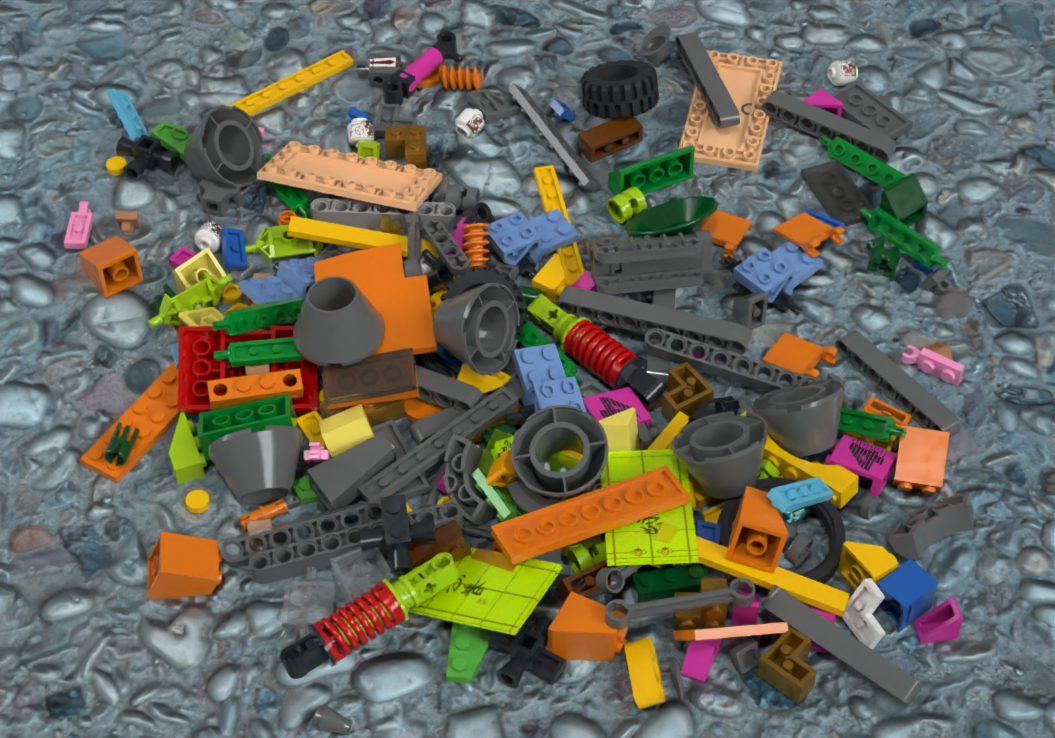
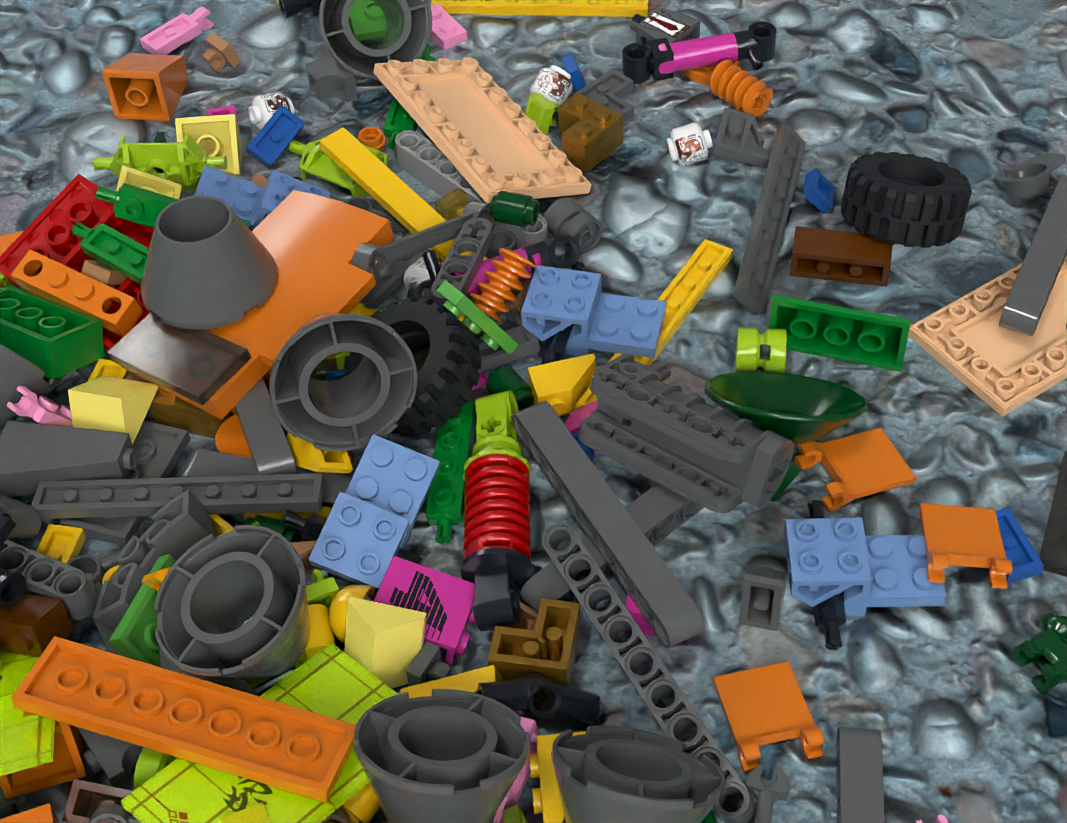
camera: 45 degrees right, 0 degrees up
none -> bright green wing [436,280,519,355]
none -> dark green brick [490,190,539,227]

